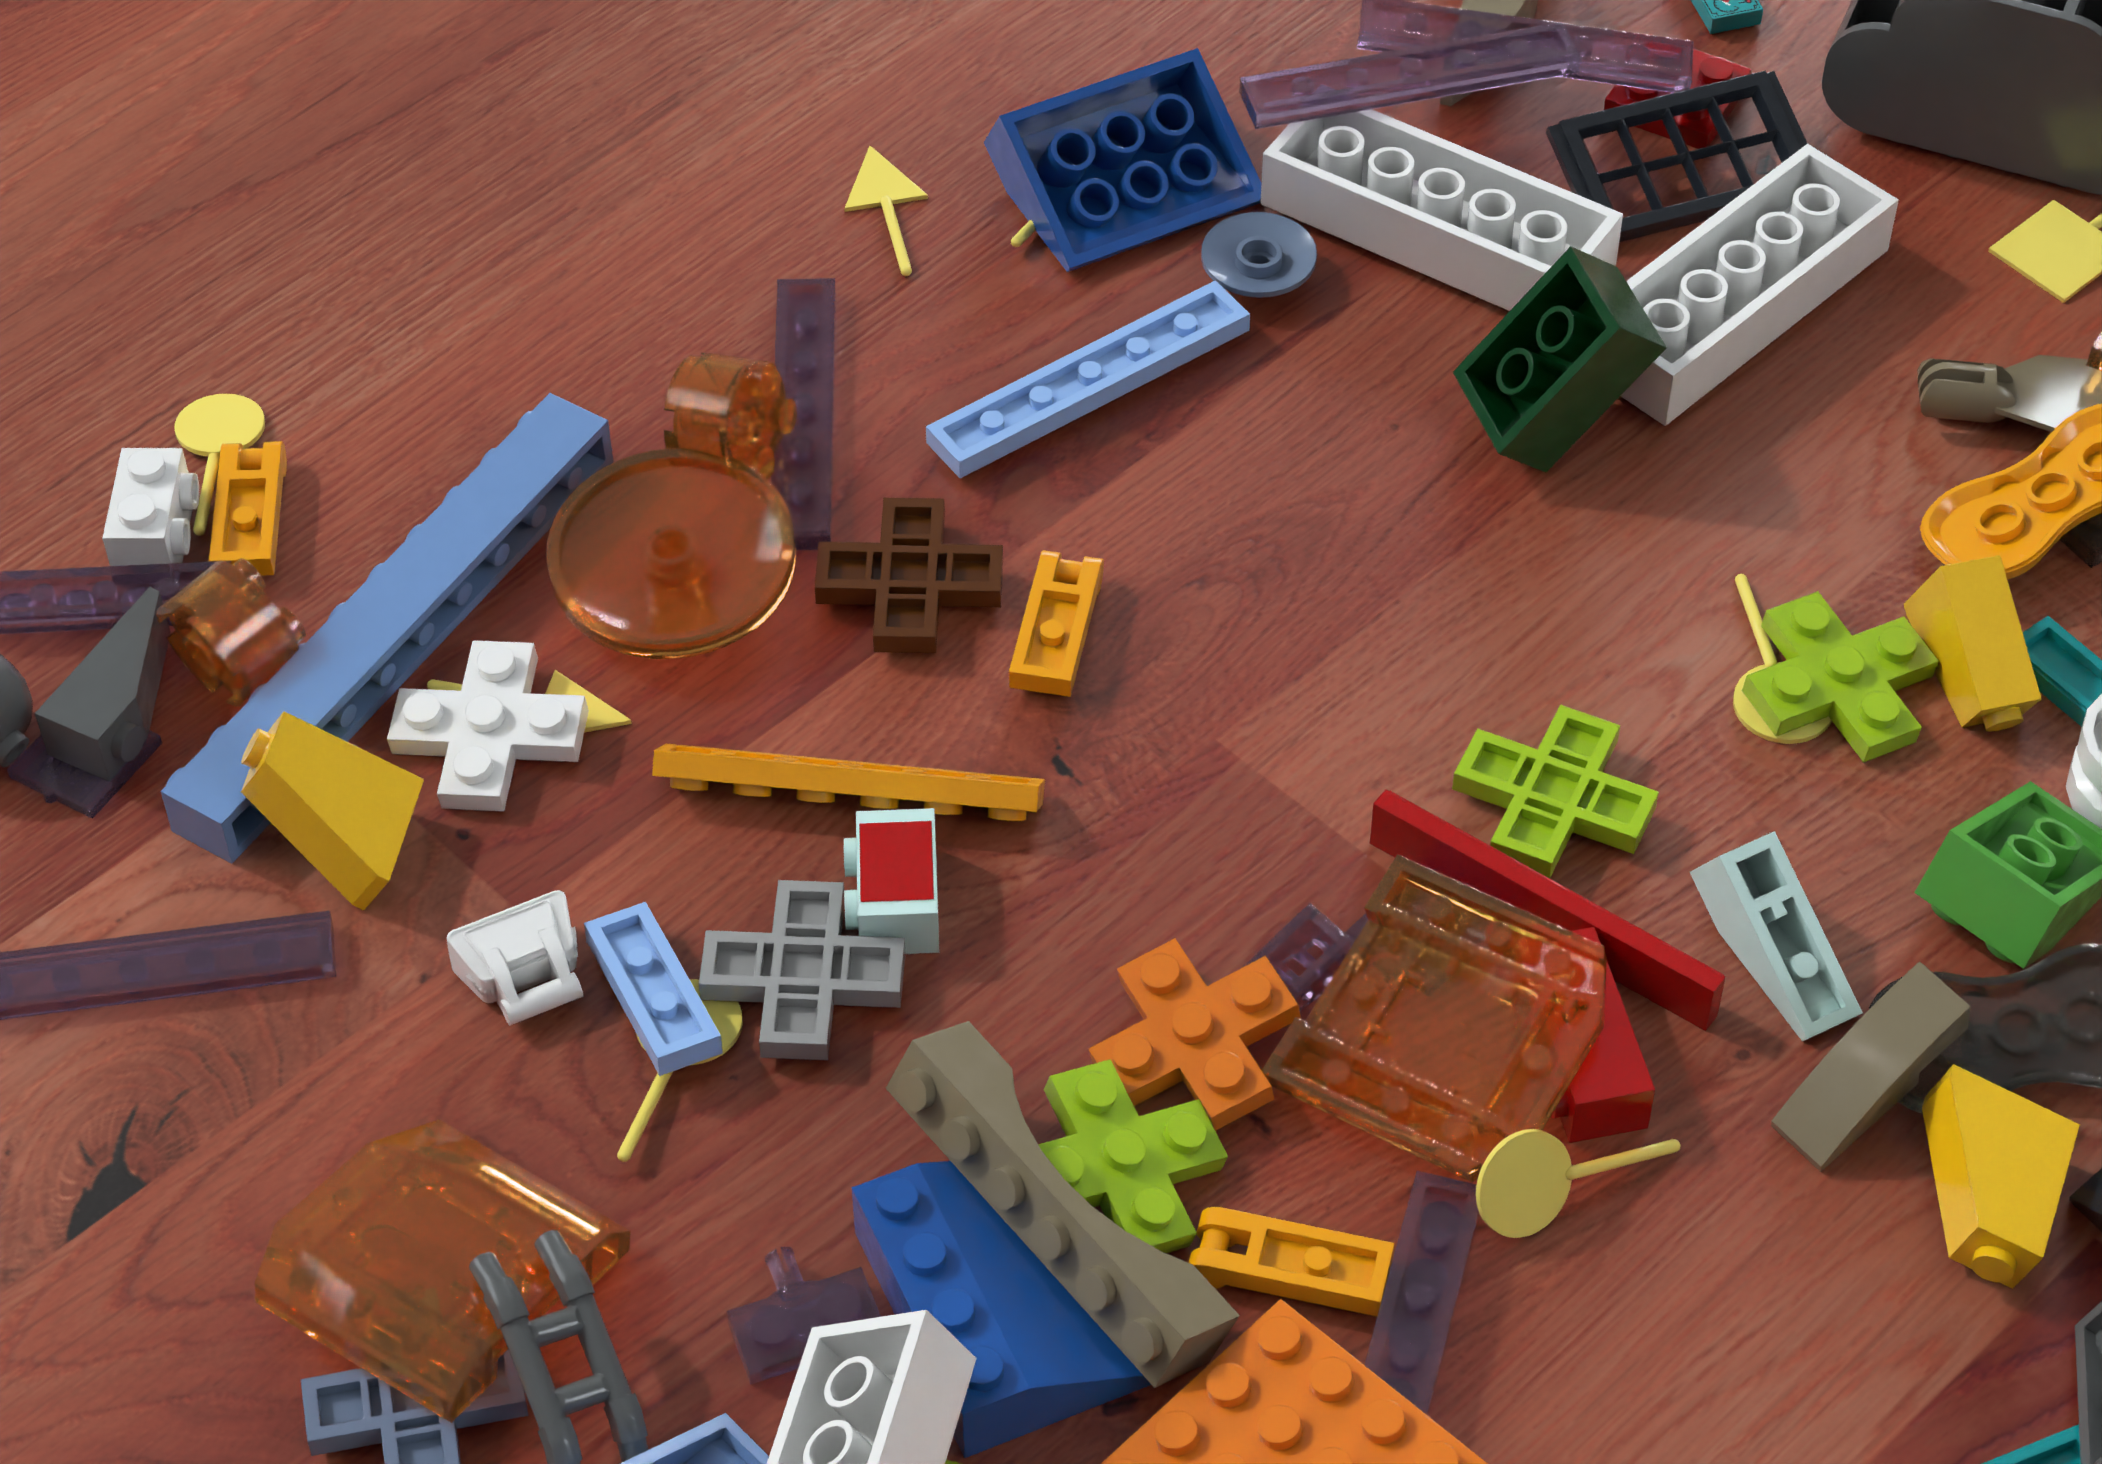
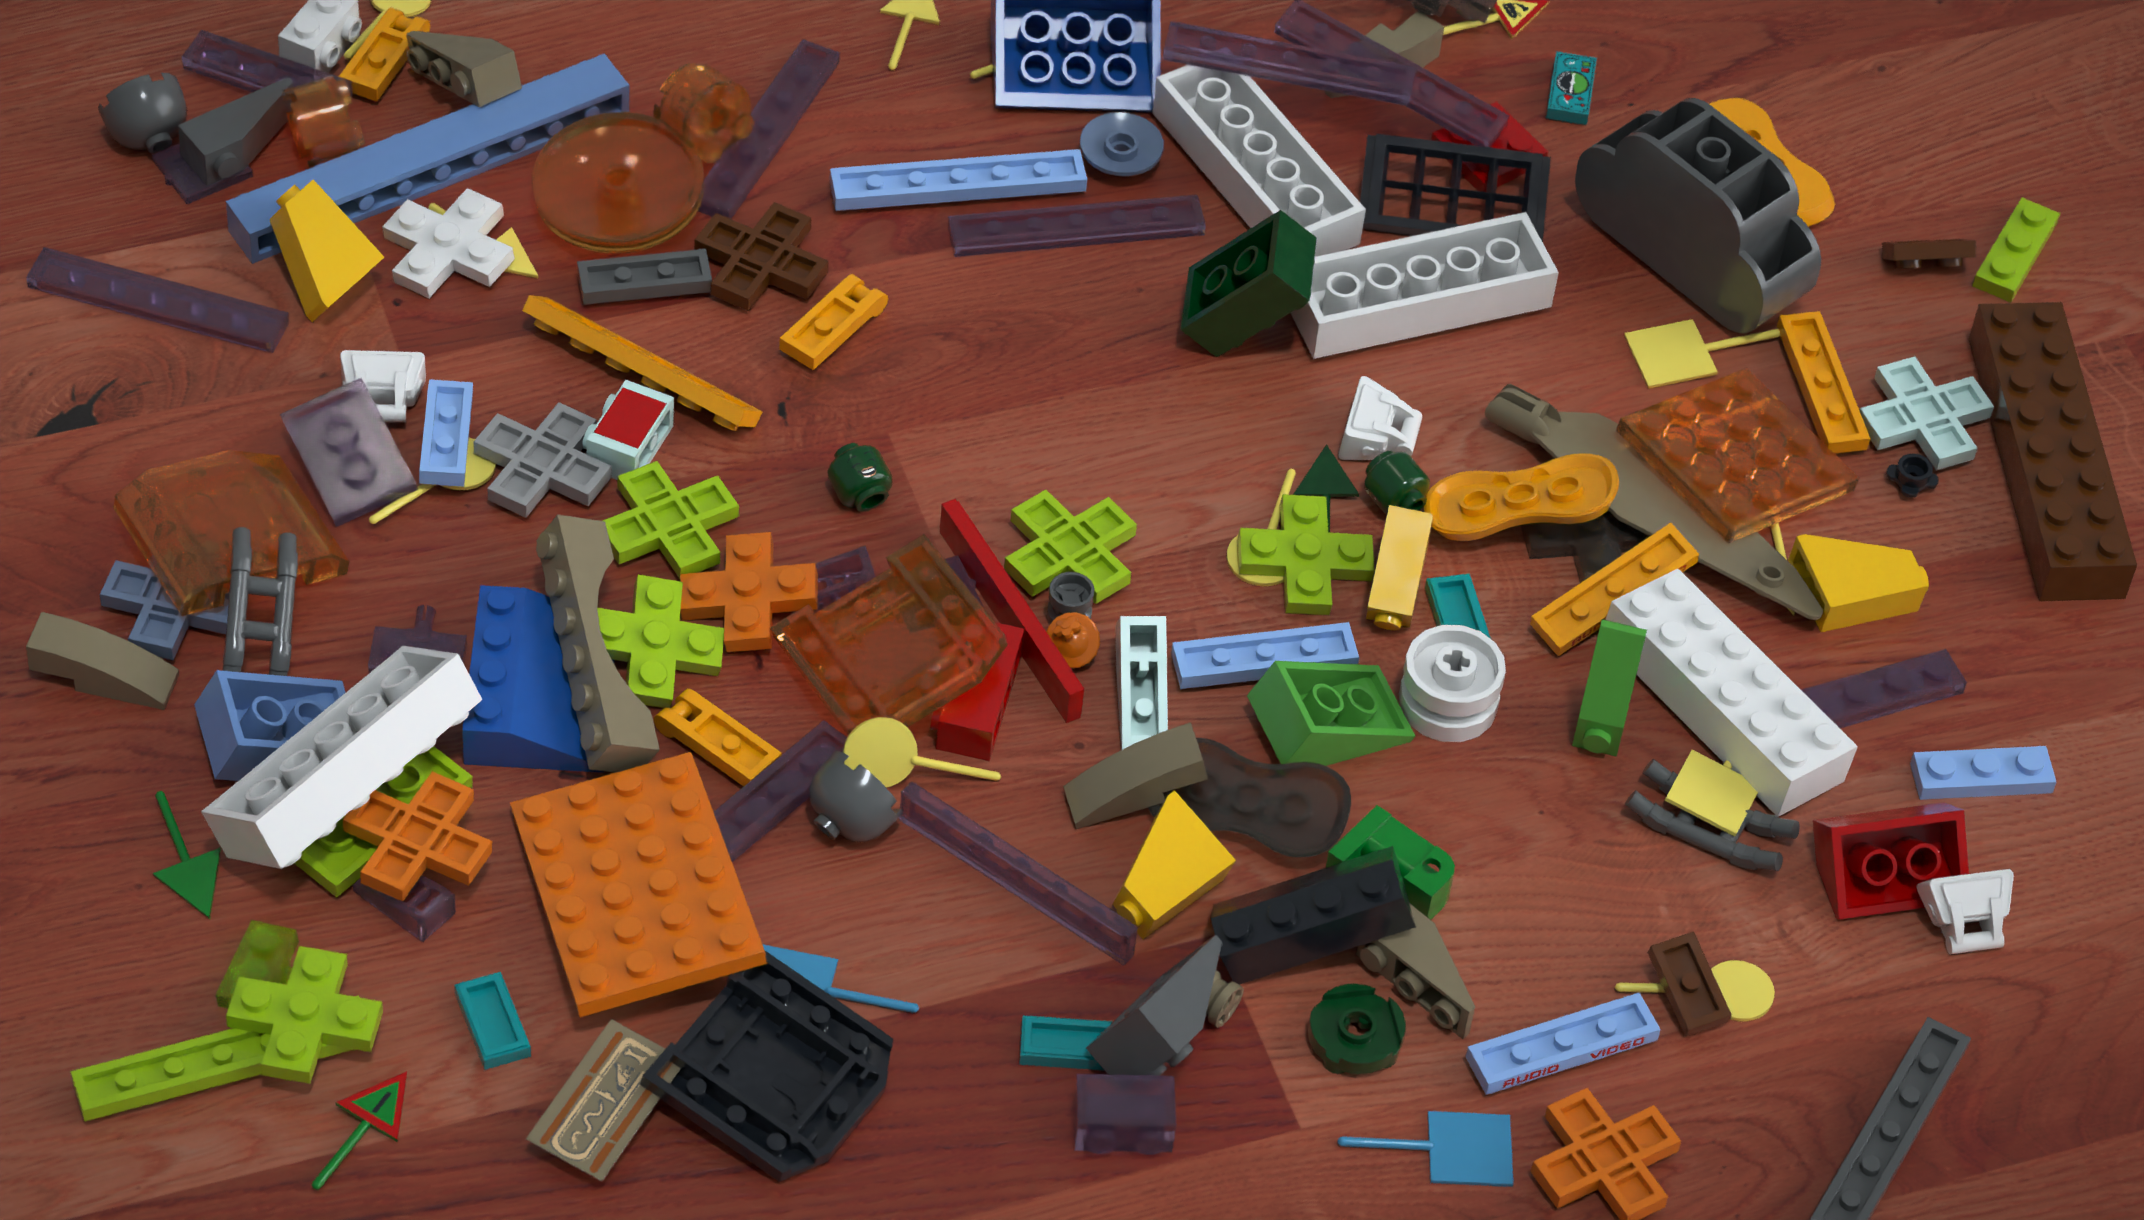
camera: 20 degrees right, 0 degrees up
none -> clear purple tile [280,377,418,527]
none -> dark tan slope [406,31,522,107]
none -> dark grey plate [577,249,712,305]
none -> lime plate [603,461,739,578]
none -> dark grey cylinder [809,750,903,842]
none -> dark green head [827,443,893,512]
none -> tile [899,782,1138,966]
none -> clear purple tile [948,195,1206,257]
none -> orange hat [1046,612,1100,668]
none -> dark grey wheel [1047,572,1095,625]
none -> light blue plate [1171,622,1359,689]
none -> dark green piece [1293,444,1359,532]
none -> white piece [1338,376,1422,460]
none -> dark green head [1364,451,1430,515]

